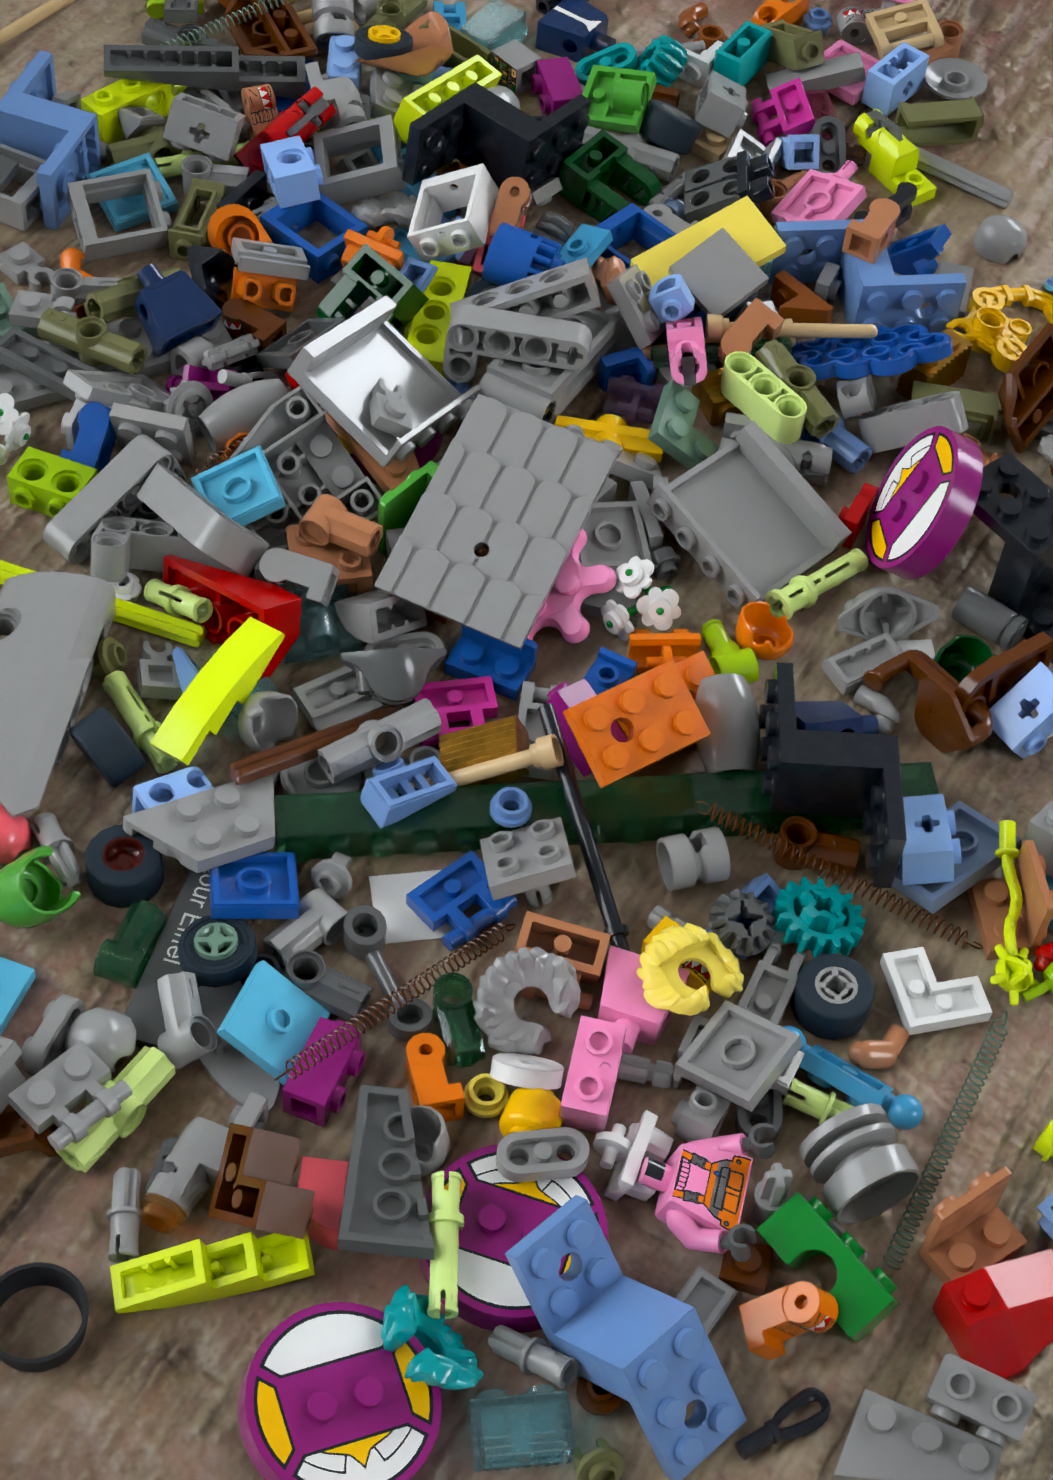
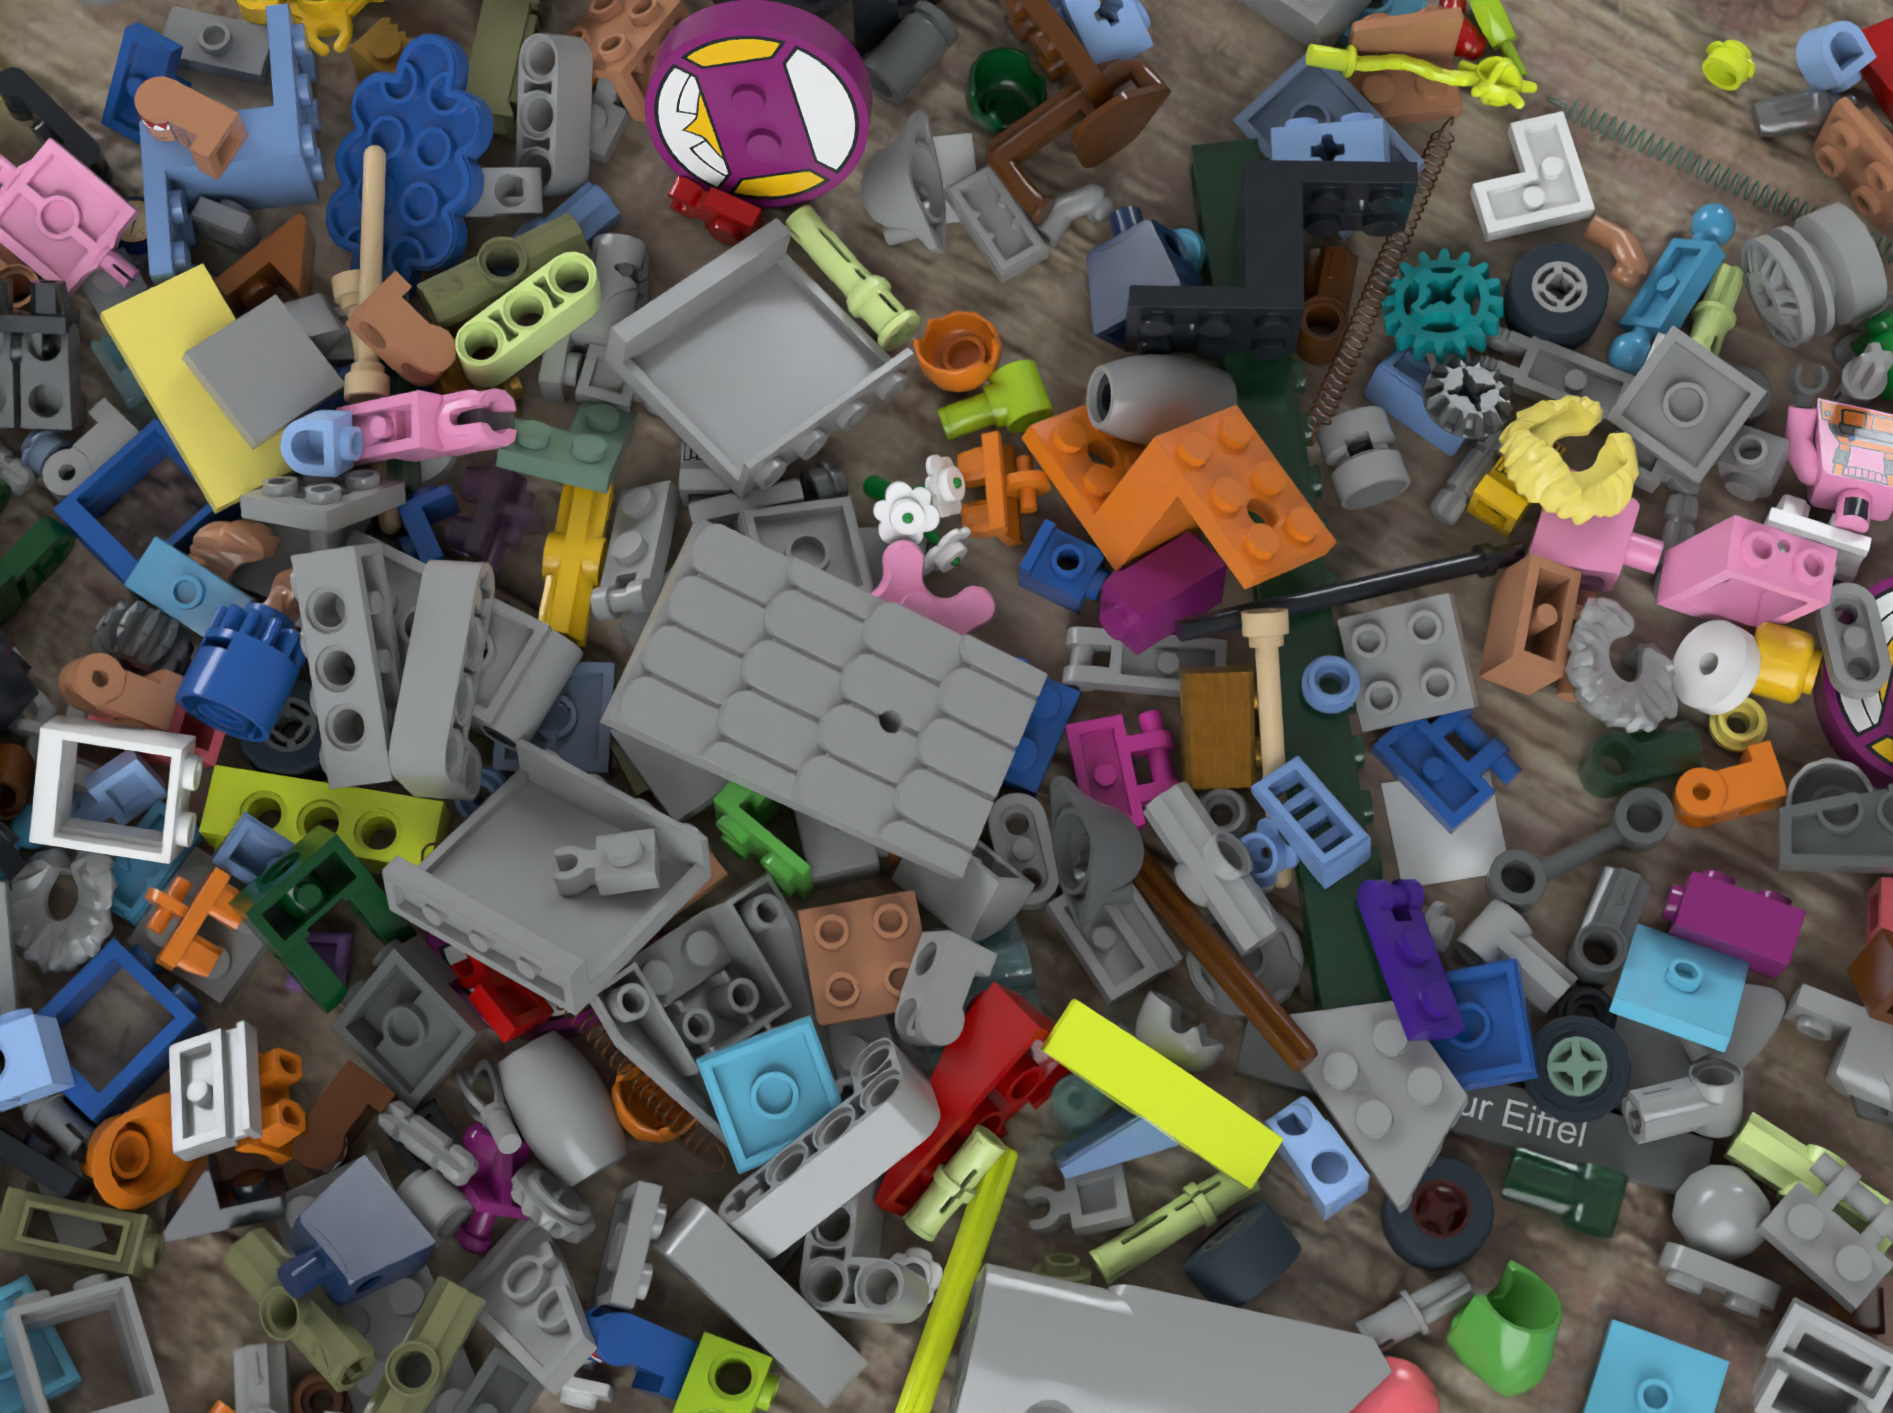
camera: 85 degrees left, 20 degrees up
reddish brown piece [274,923,516,1081] -> none
nougat piece [298,494,383,557] -> none
none -> dark purple plate [1357,879,1466,1041]
none -> flat silver piece [1751,89,1858,138]

